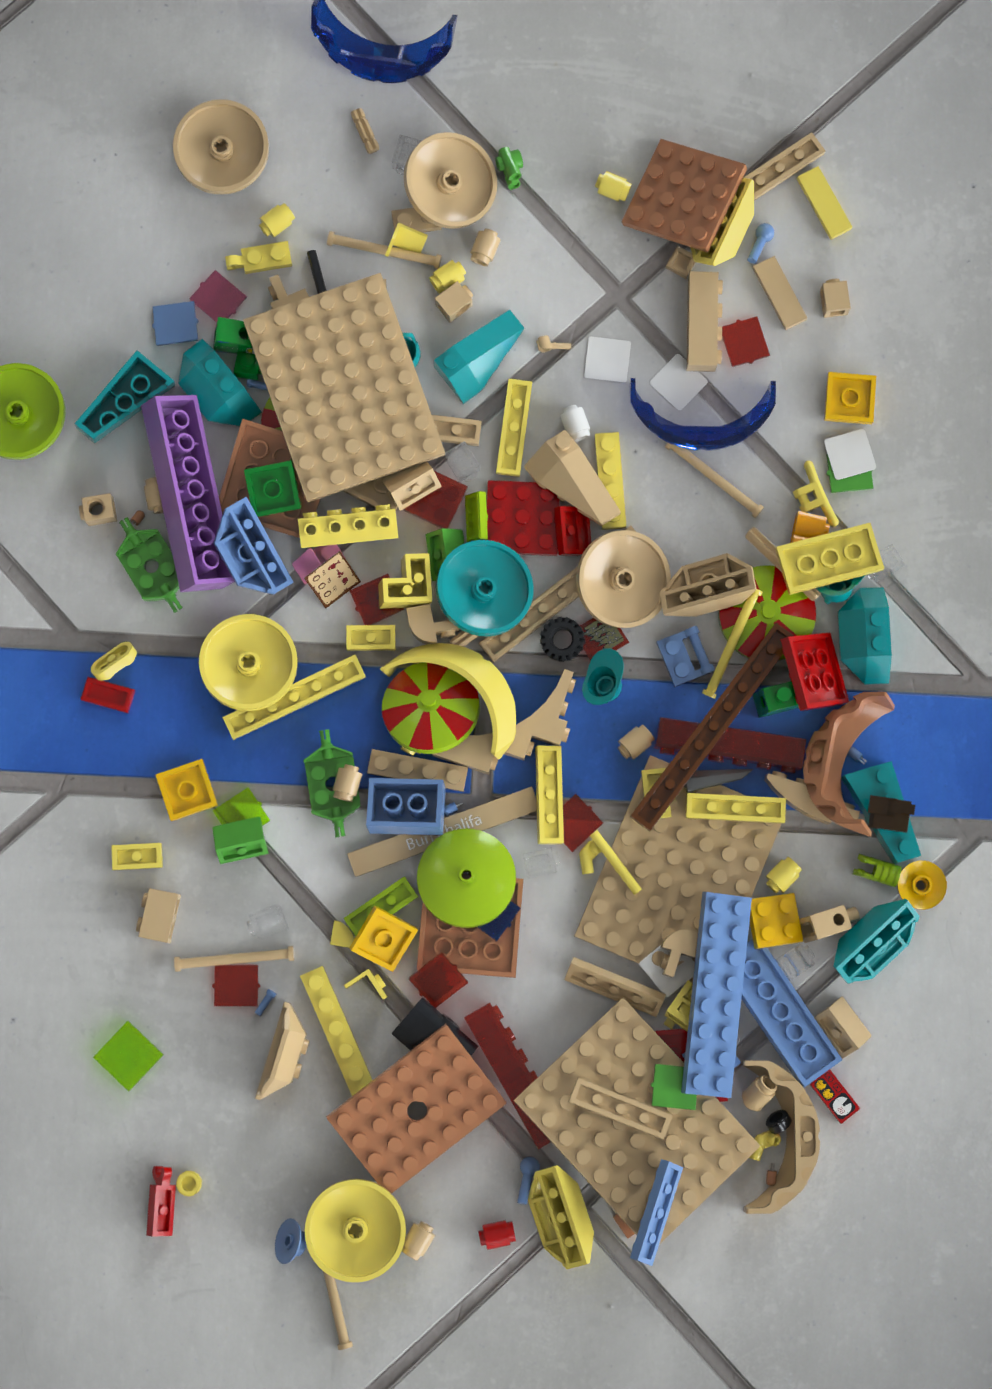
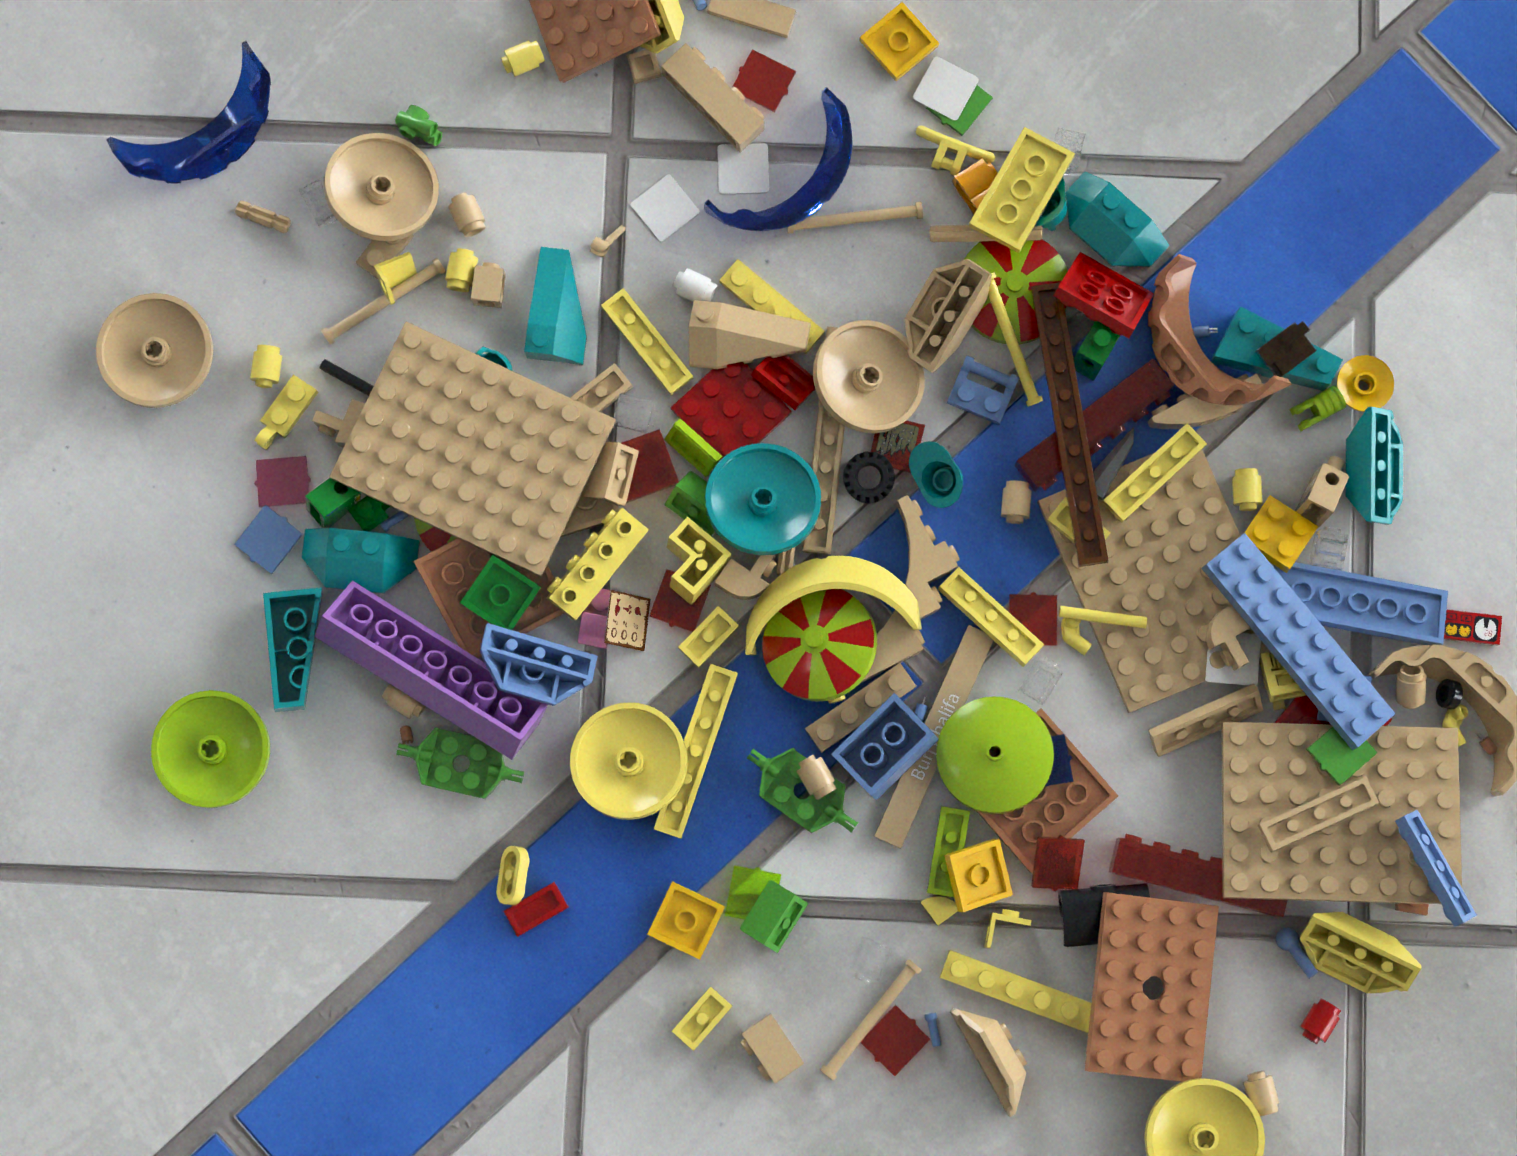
camera: 45 degrees left, 0 degrees up
tan brick [79,493,117,526] -> none
tan panel [814,997,871,1059] -> none

